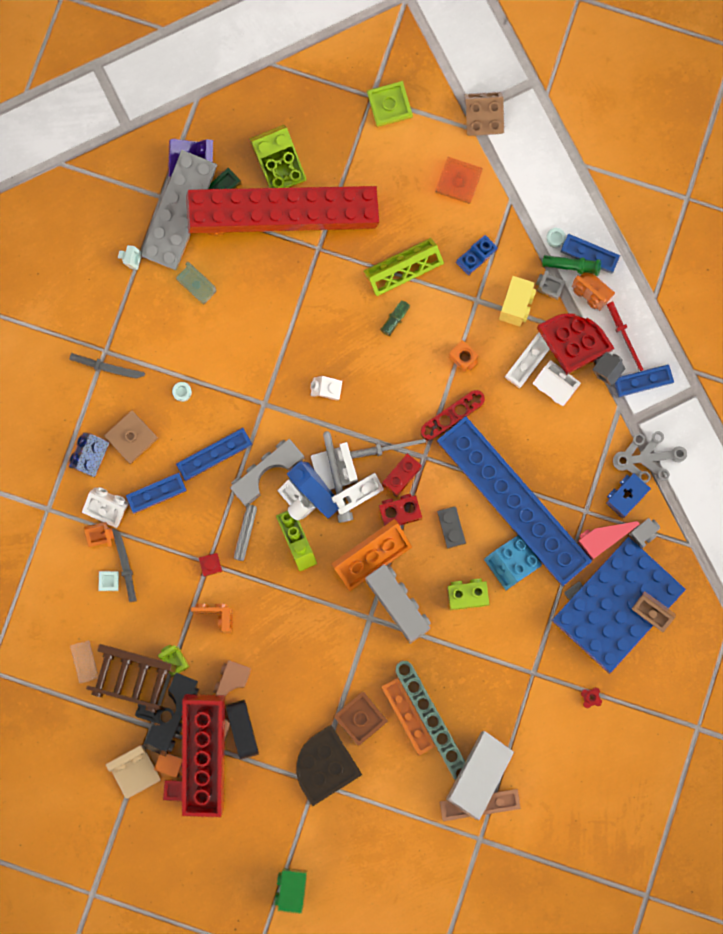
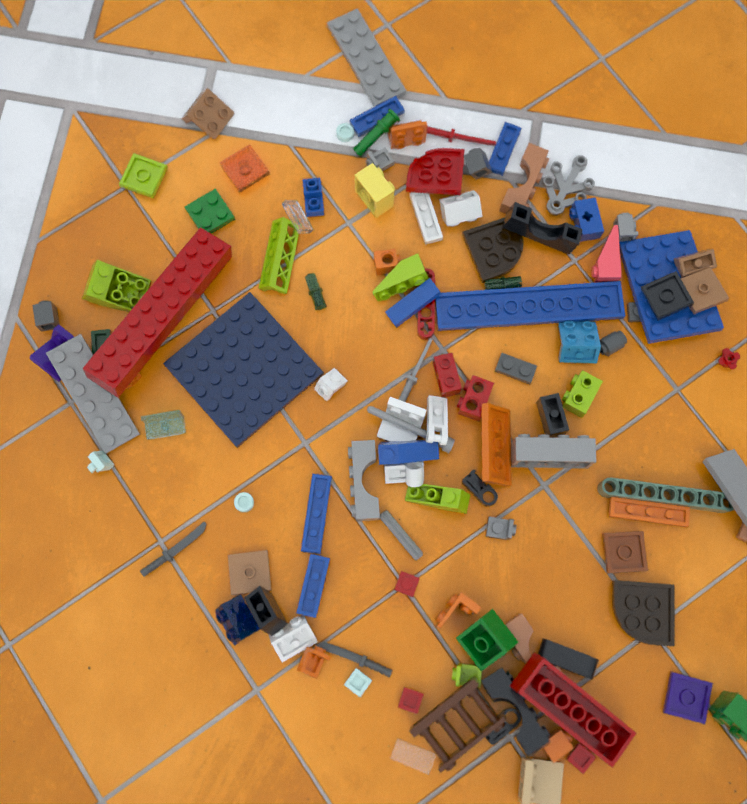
camera: 55 degrees left, 5 degrees down
none -> dark grey brick [32,300,60,332]
none -> dark blue plate [163,292,324,448]
none -> green plate [184,188,235,234]
none -> black brick [244,586,288,636]
none -> clear tile [282,200,314,234]
none -> light grey plate [327,8,406,107]
none -> lime slope [372,254,429,302]
none -> blue tile [385,278,442,328]
none -> red plate [398,687,424,714]
none -> green brick [456,609,518,672]
none -> dark brown plate [462,217,523,283]
none -> black piece [462,470,498,507]
none -> clear green axle [484,276,522,290]
none -> flat silver bracket [486,517,517,541]
none -> nougat arch [499,143,550,214]
none -> black arch [502,202,582,254]
none -> black brick [536,393,569,438]
none -> dark grey brick [600,331,627,356]
none -> black tile [641,271,694,321]
none -> dark purple tile [663,672,713,724]
none -> medium nougat plate [681,267,729,314]

